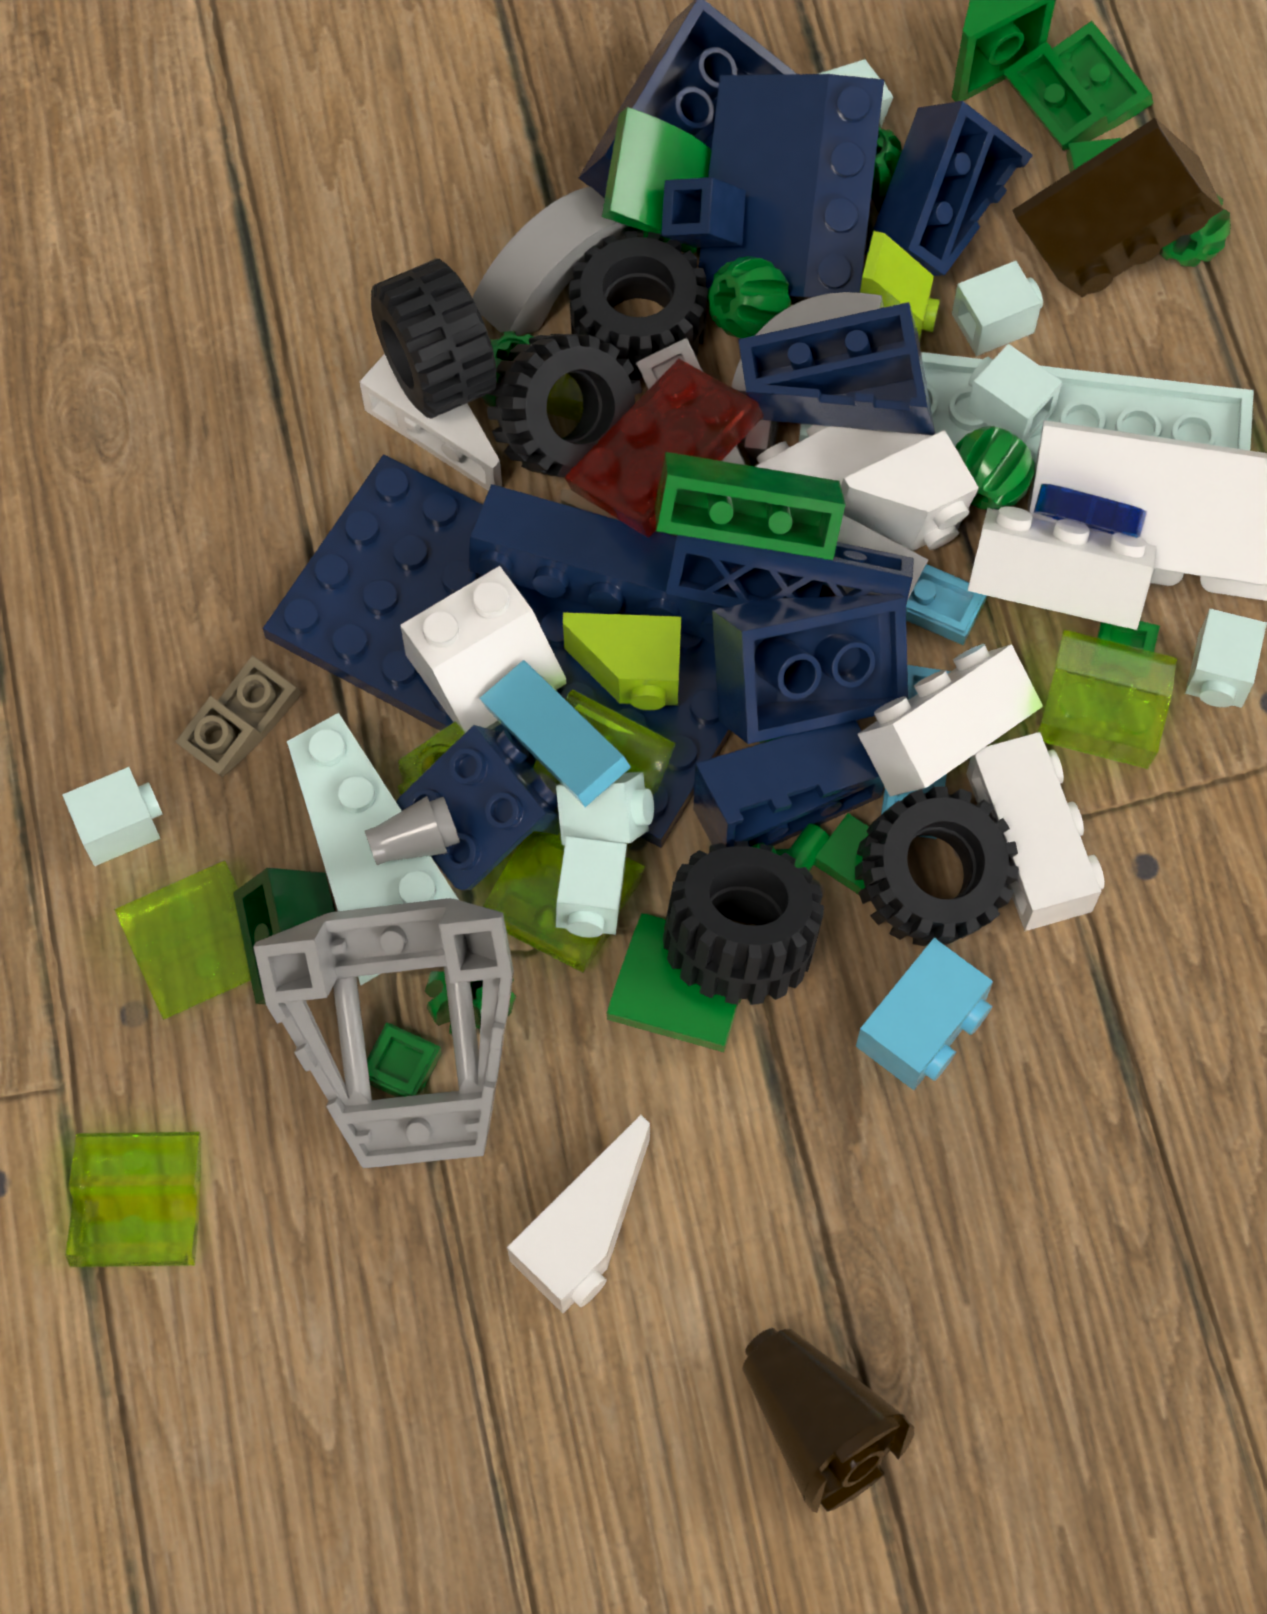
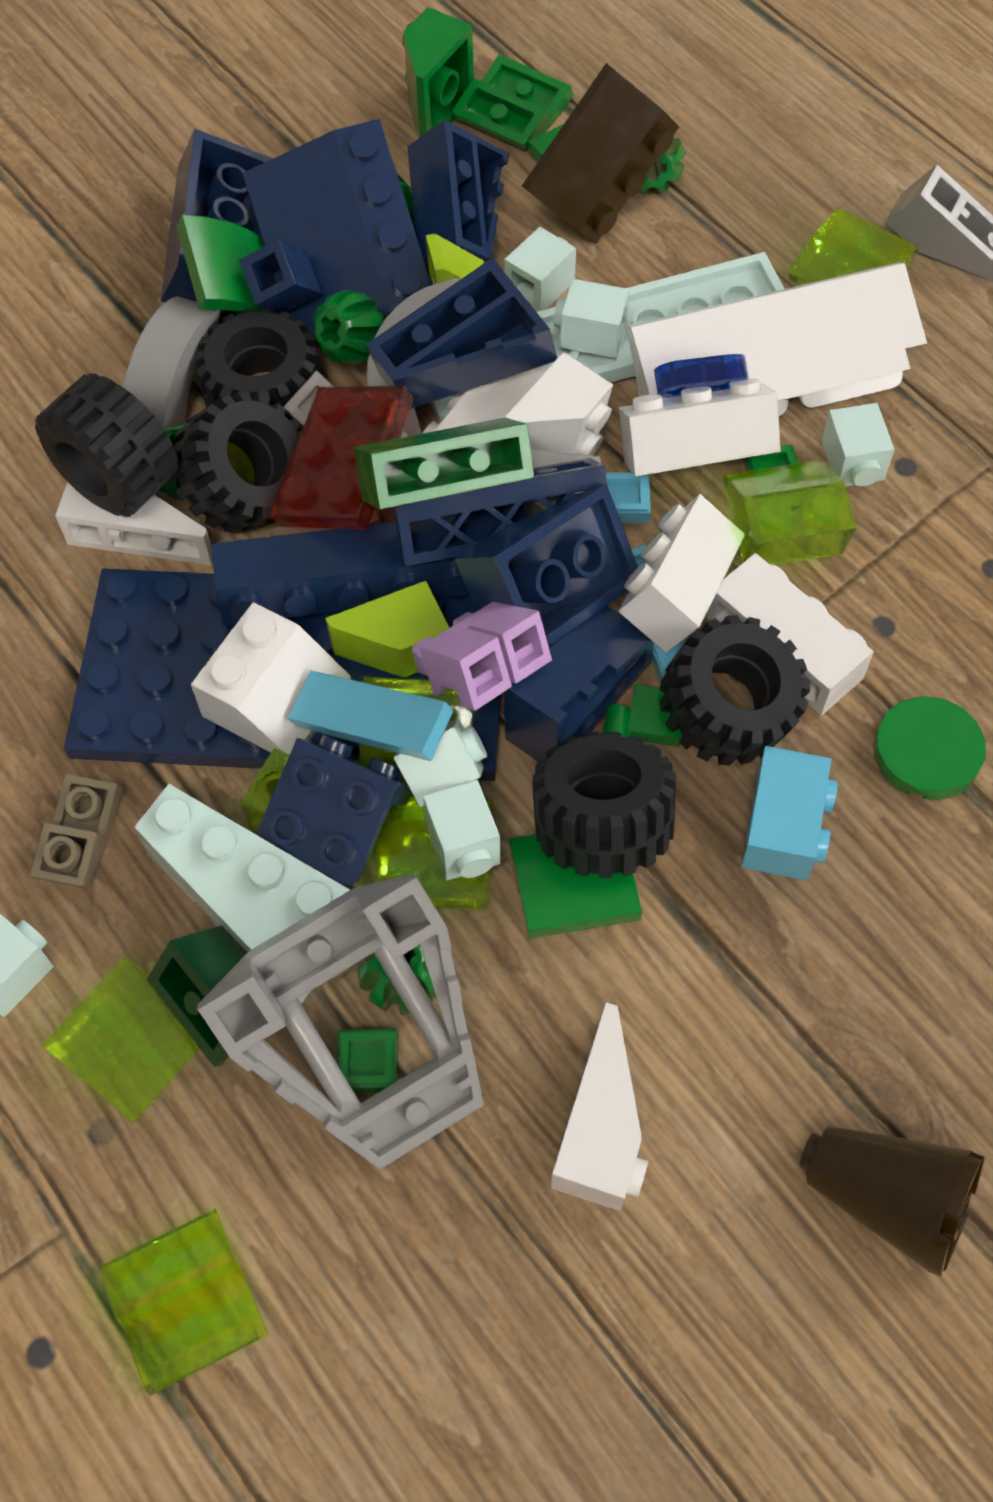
camera: 25 degrees left, 5 degrees down
light grey cone [365,796,460,865] -> none
green piece [955,426,1034,511] -> none
none -> lavender hips [412,602,552,711]
none -> green tile [874,696,986,800]

